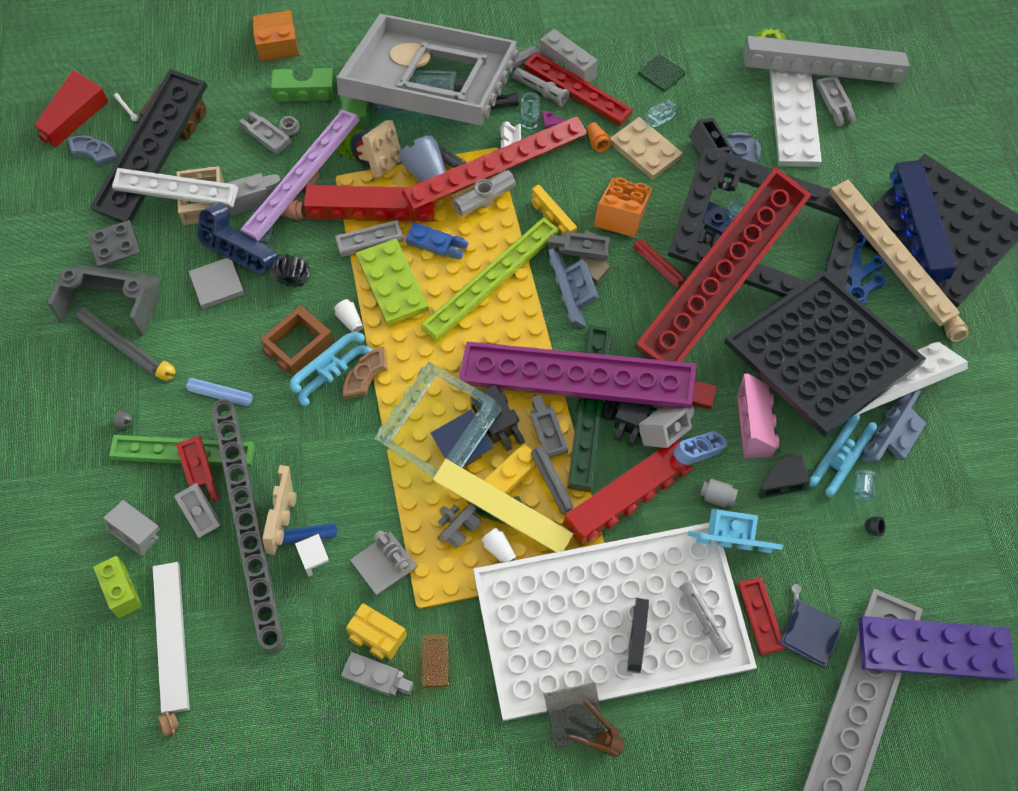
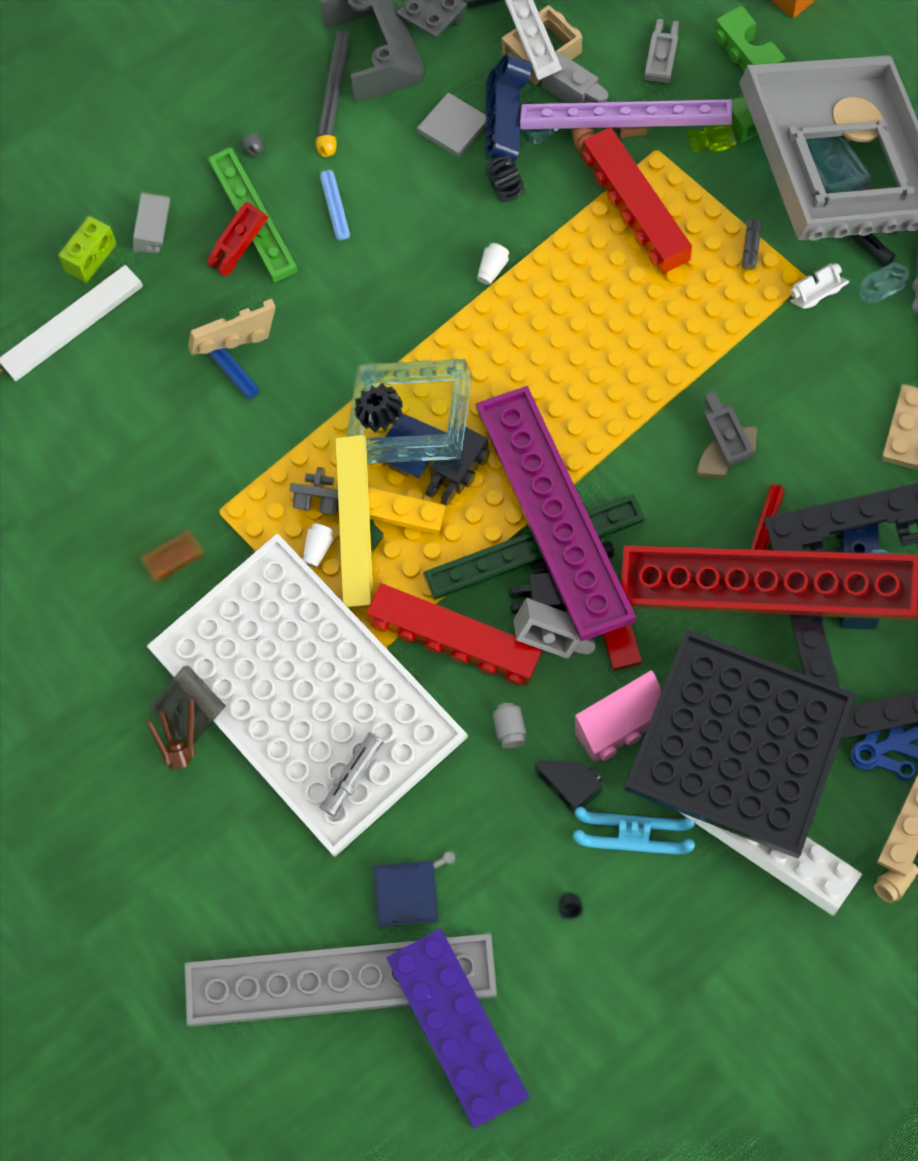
camera: 65 degrees right, 5 degrees up
light grey plate [174,483,222,538] -> none
dark grey beam [212,399,285,654] -> none
dark orange window [260,305,334,376] -> none
light grey plate [279,116,300,136] -> none
medium azure piece [290,332,372,407] -> none
white panel [295,534,329,577] -> none
light grey tile [335,220,404,257] -> none
light grey hinge [341,652,414,696] -> none
medium nougat tile [343,347,387,400] -> none
yellow brick [346,603,407,660] -> none
tan plate [350,120,401,177] -> none
light grey hinge [350,531,418,595] -> none
lime plate [356,238,429,326] -> none
sand blue cone [398,136,446,183] -> none
plate [402,116,587,212] -> none
blue hinge [405,222,469,260] -> none
lime tile [421,217,559,342] -> none
light grey piece [453,170,516,216] -> none
dark grey hinge [530,395,568,459] -> none
yellow plate [531,185,577,236] -> none
dark grey axle [531,447,573,514] -> none
magenta tile [541,111,564,130] -> none
sand blue bracket [548,248,599,329] -> none
orange cone [587,123,611,152] -> none
orange slope [594,178,653,237] -> none
black beam [627,597,649,674] -> none
medium blue beam [674,431,727,465] -> none
medium azure bracket [687,509,783,553] -> none
red tile [737,577,786,656] -> none
clear light blue bush [853,470,877,501] -> none
sand blue bracket [861,389,926,463] -> none
none -> black gear [354,383,403,433]

